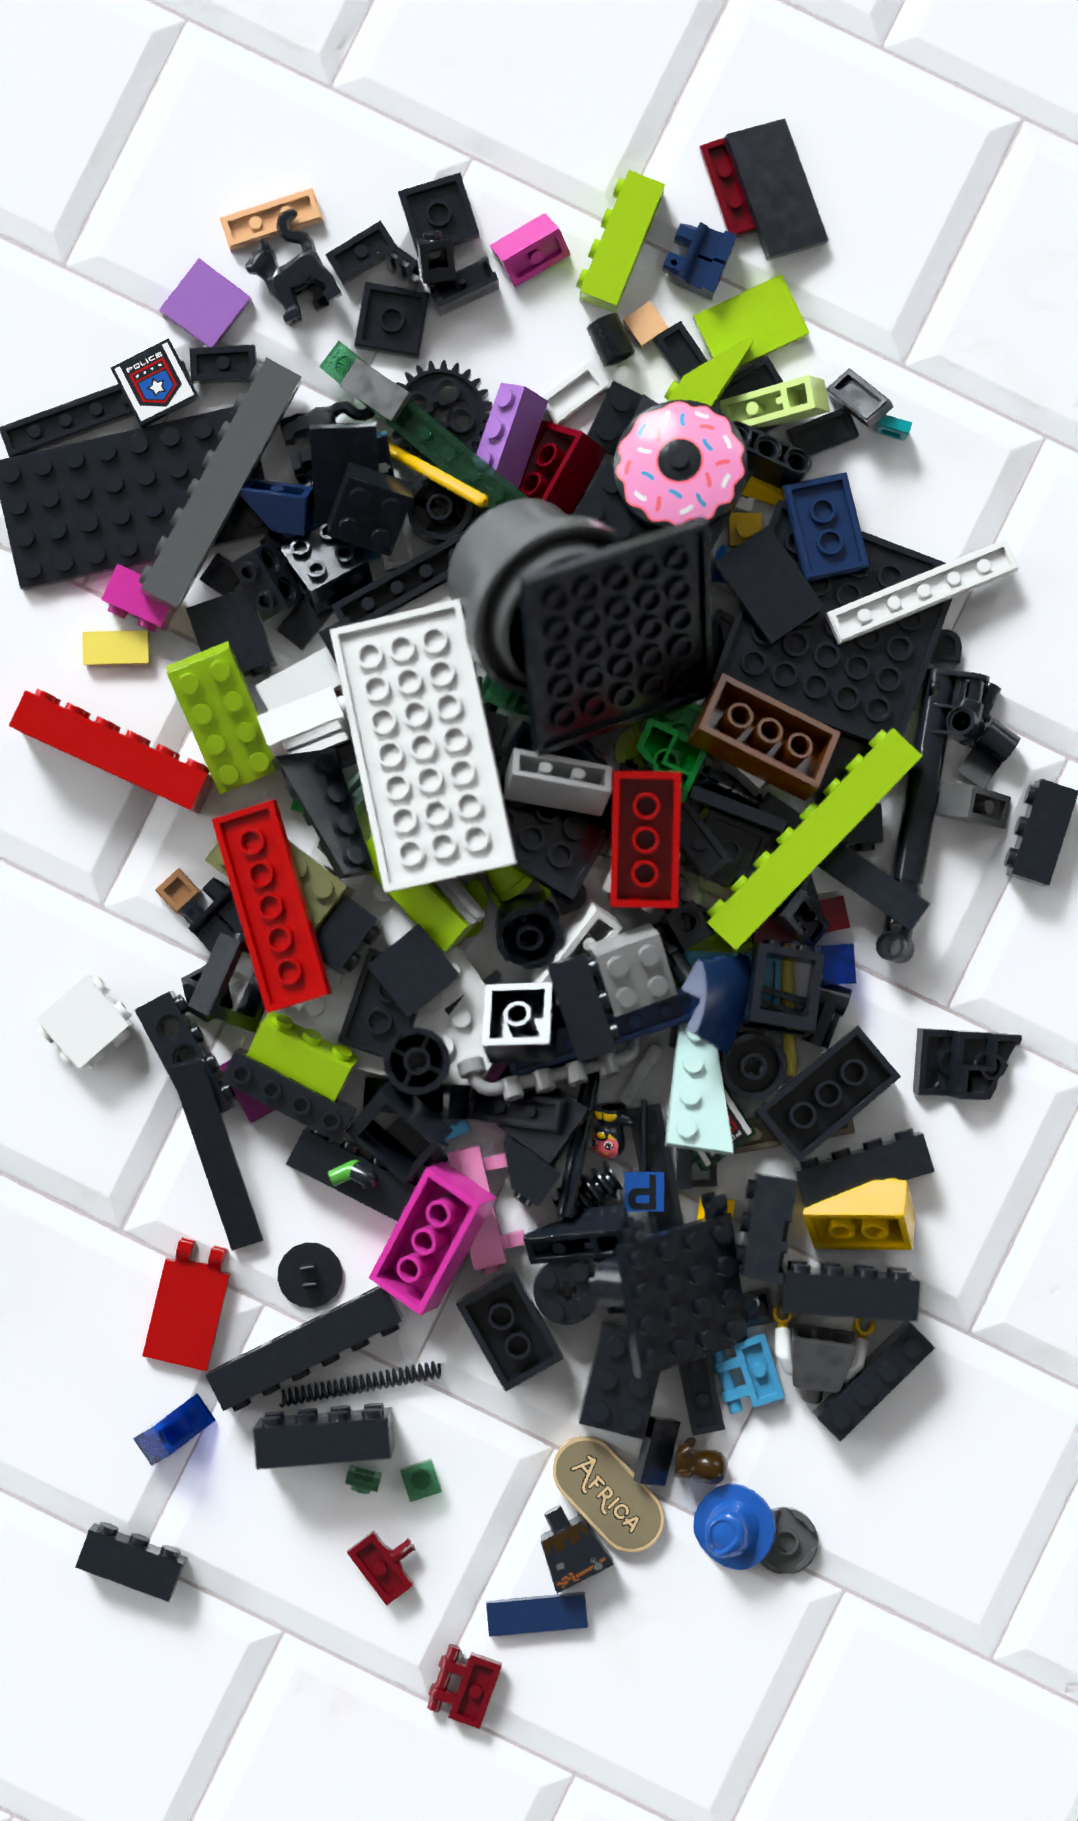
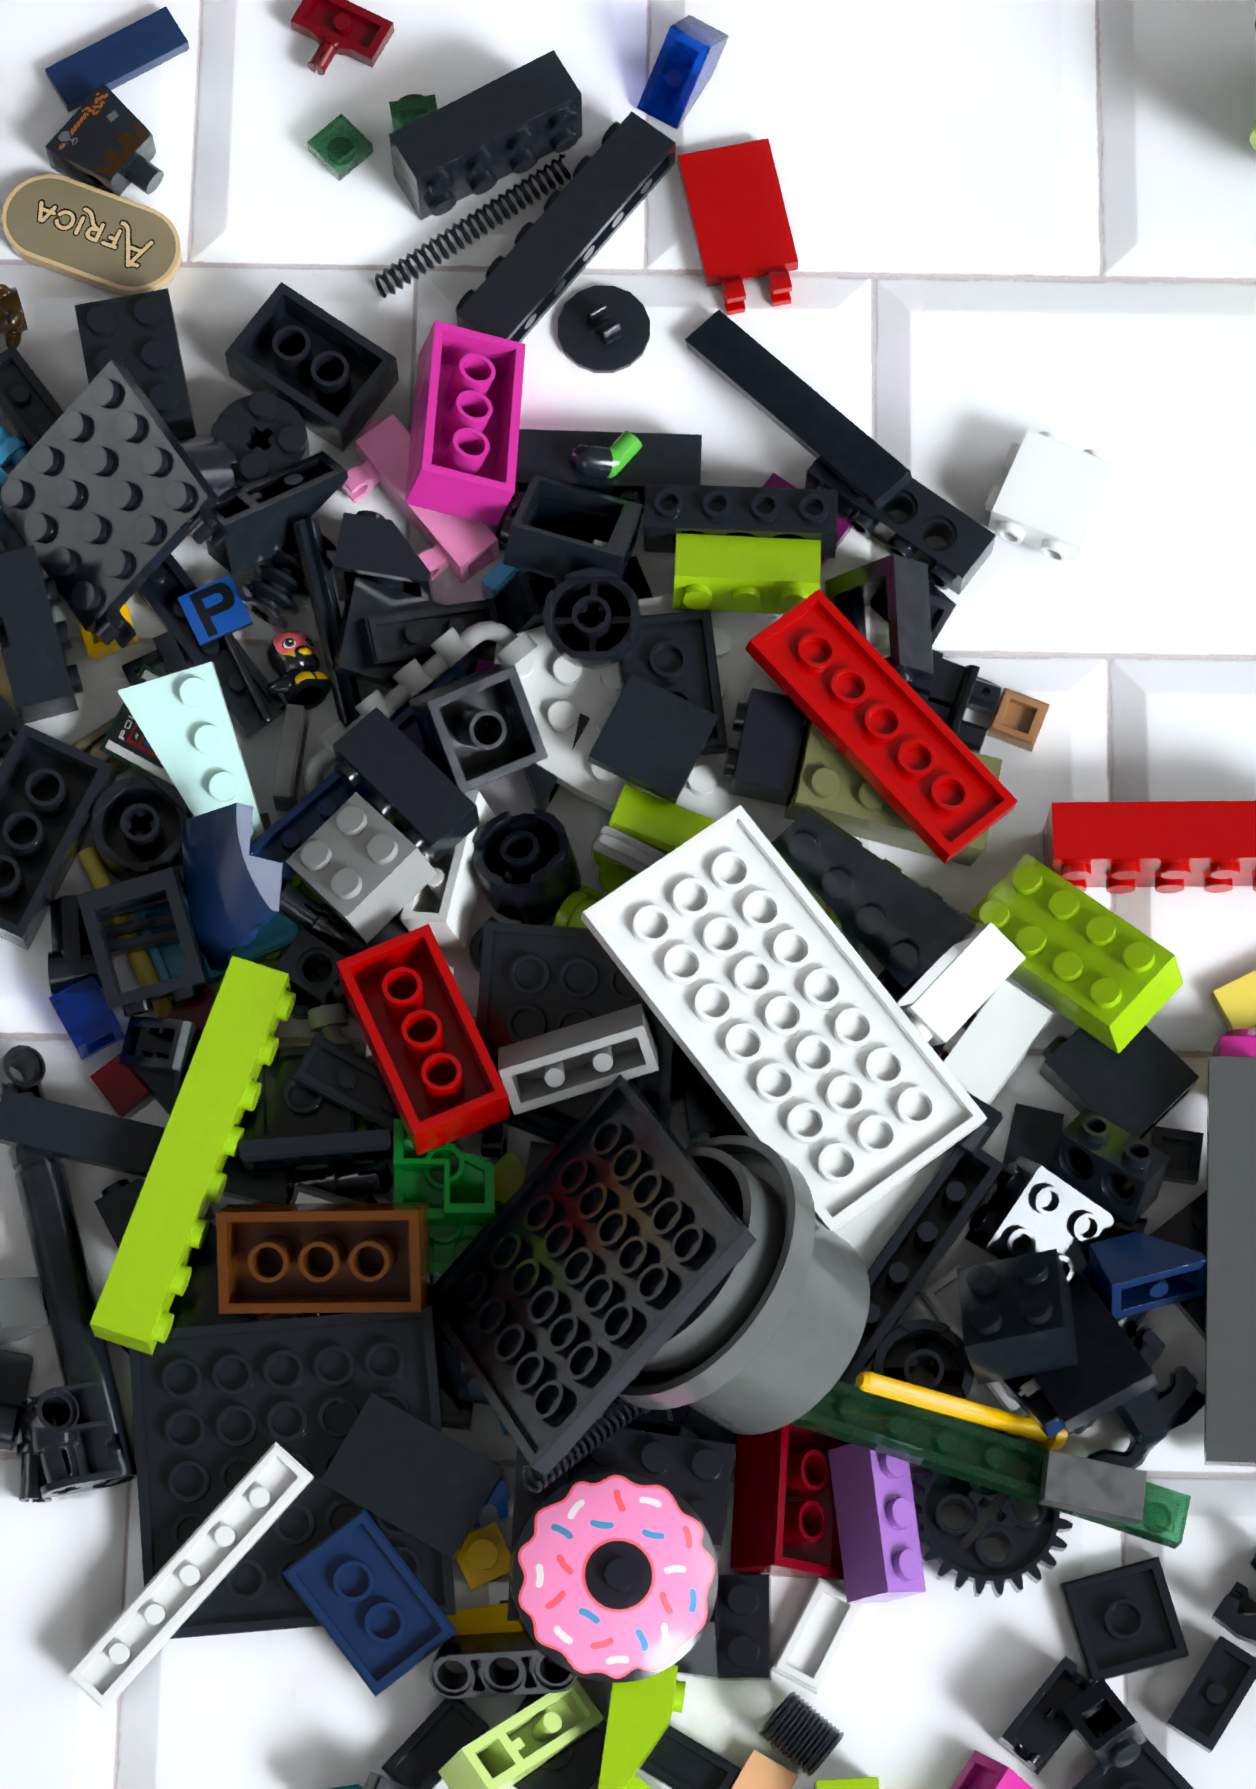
camera: 155 degrees right, 15 degrees down
black tile [384,243,421,289] -> none
black tile [633,1416,681,1486] -> none
black tile [930,629,962,665] -> none

